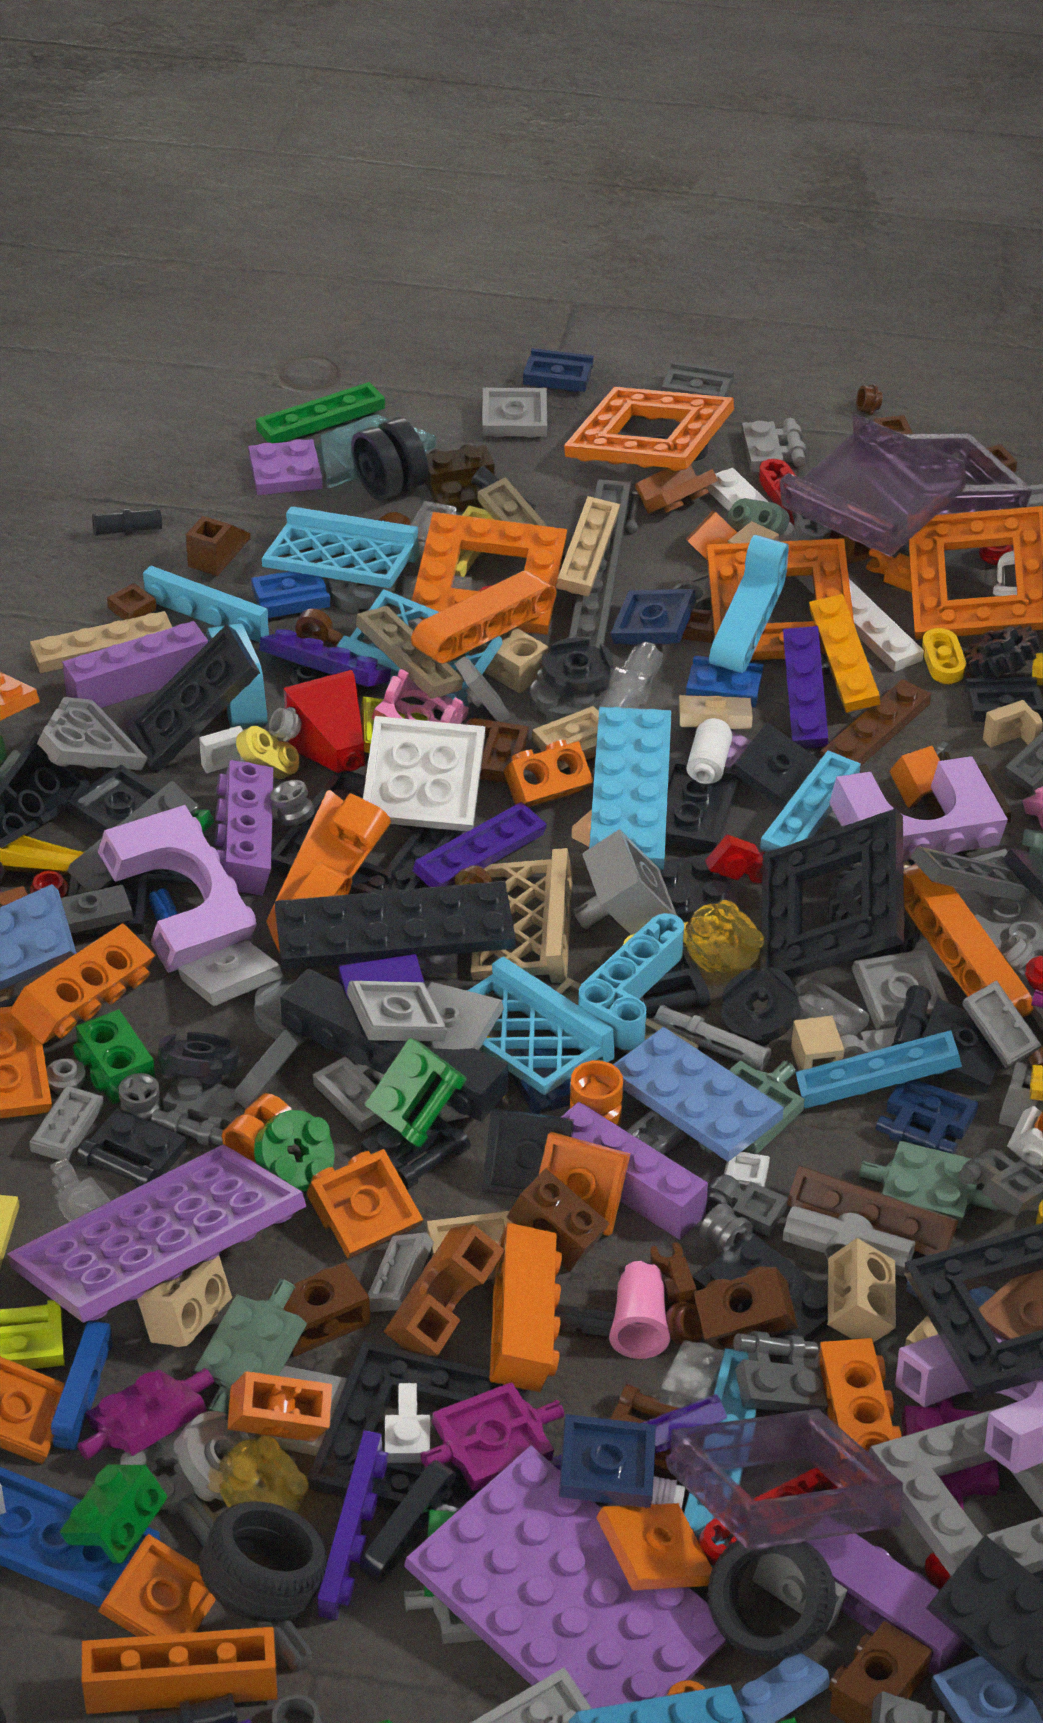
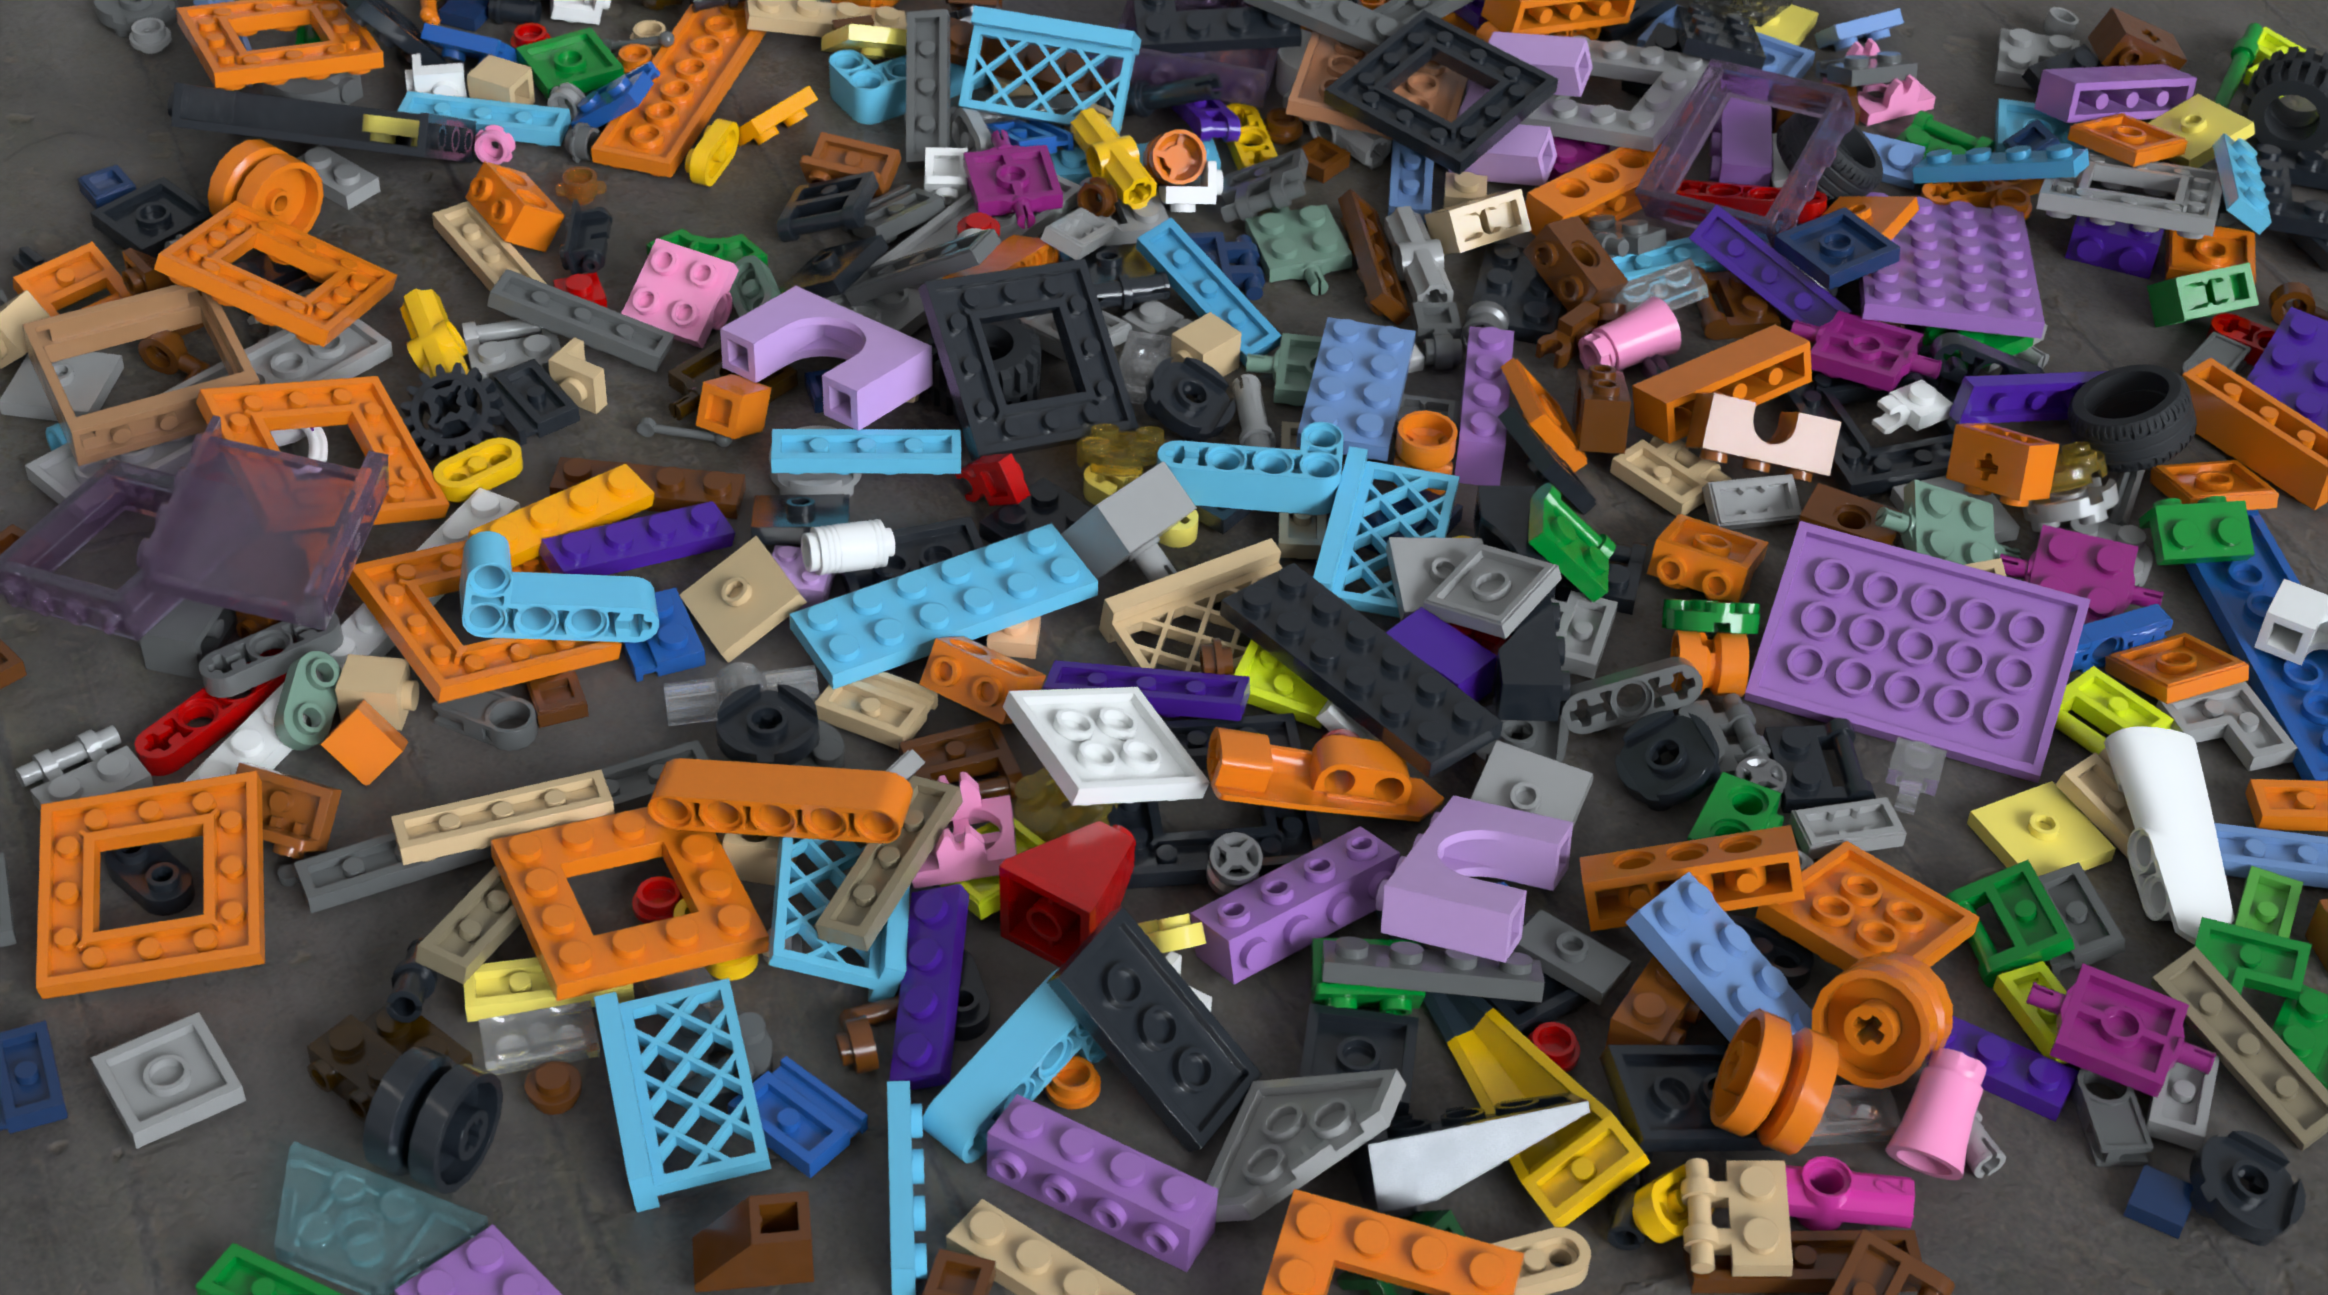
camera: 125 degrees left, 0 degrees up
light grey plate [269,707,301,742] -> none
dark blue plate [611,589,697,645] -> none

